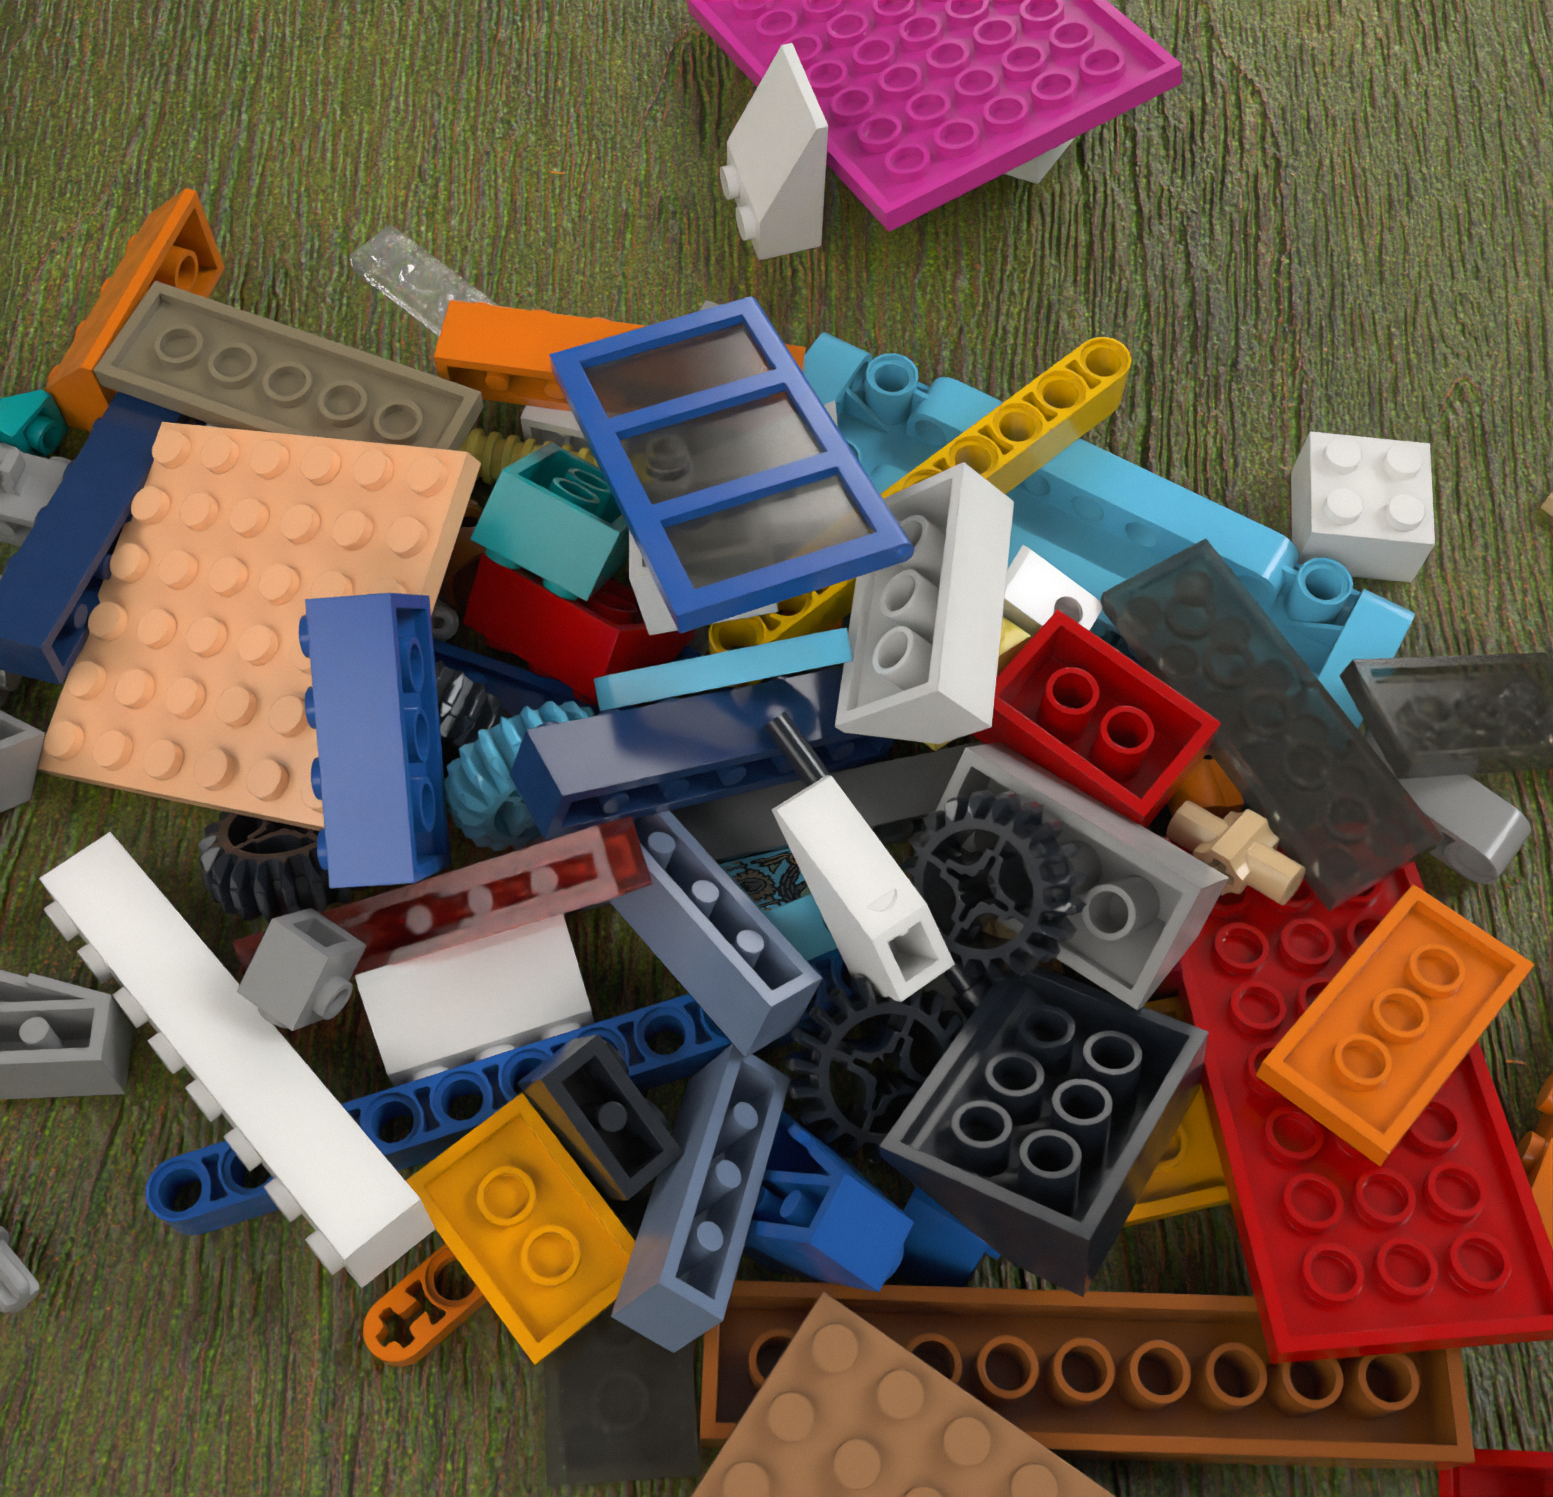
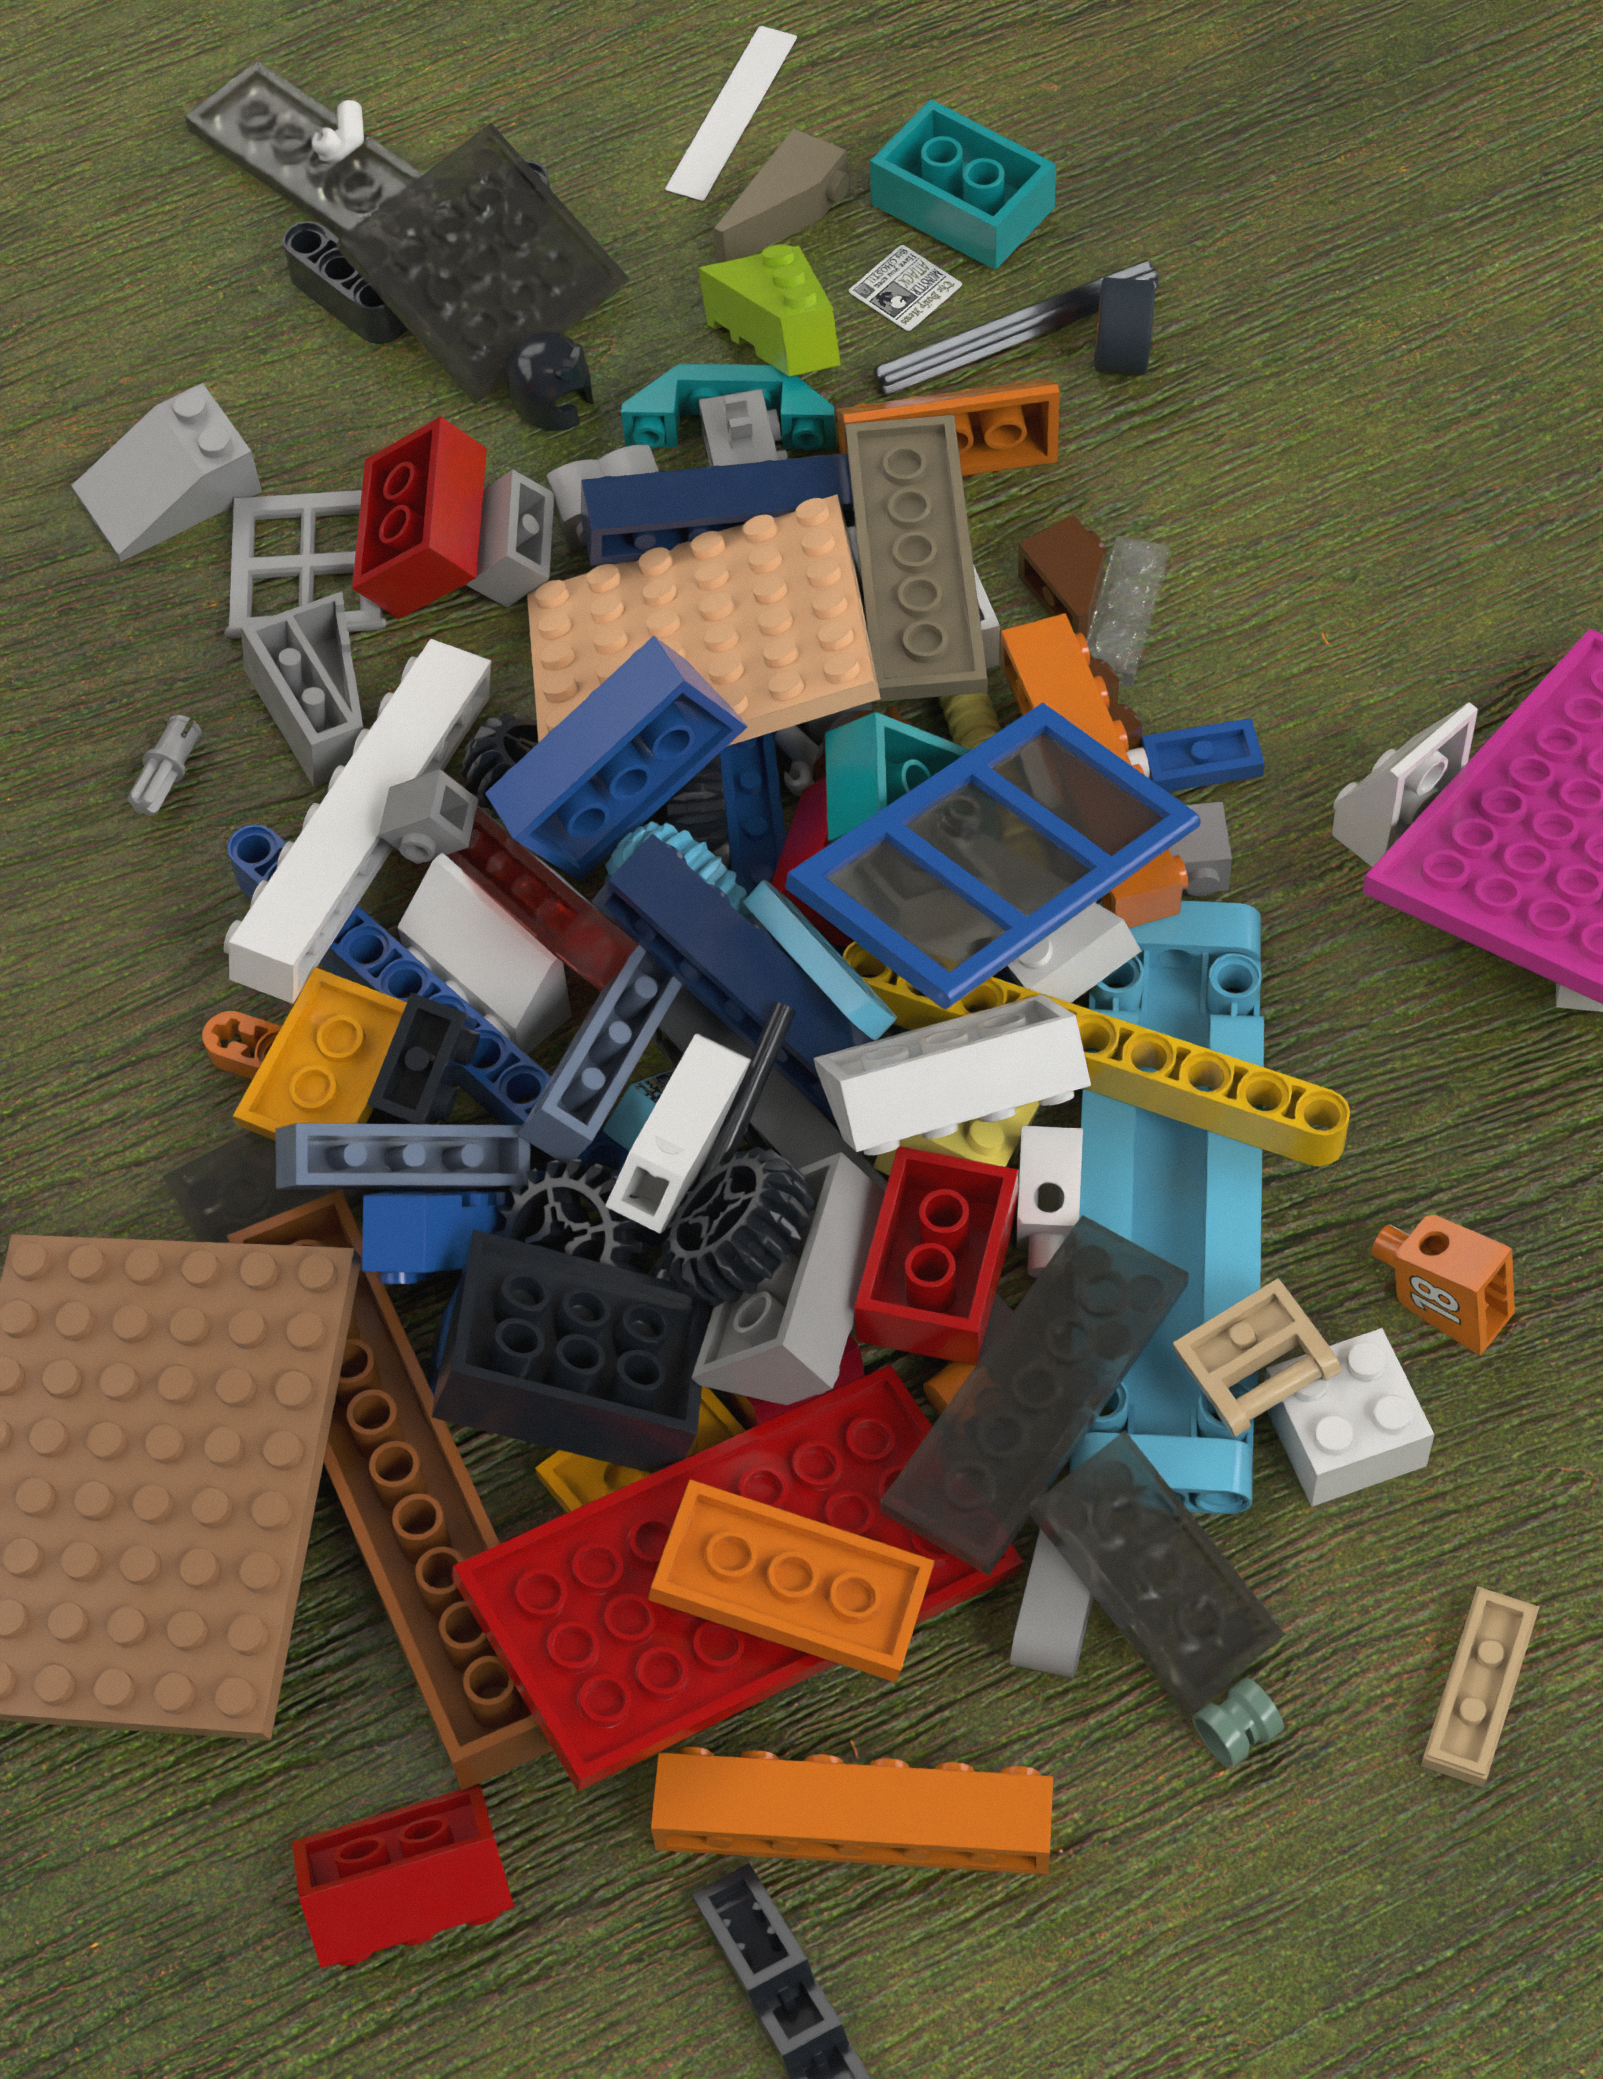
camera: 70 degrees right, 5 degrees down
tan axle [1166,800,1306,906] -> none
none -> axle [874,260,1159,395]
none -> reddish brown slope [1018,515,1106,643]
none -> black wheel [1094,277,1155,375]
none -> blue plate [1141,718,1265,792]
none -> tan plate [1173,1278,1342,1437]
none -> orange torso [1372,1214,1515,1356]

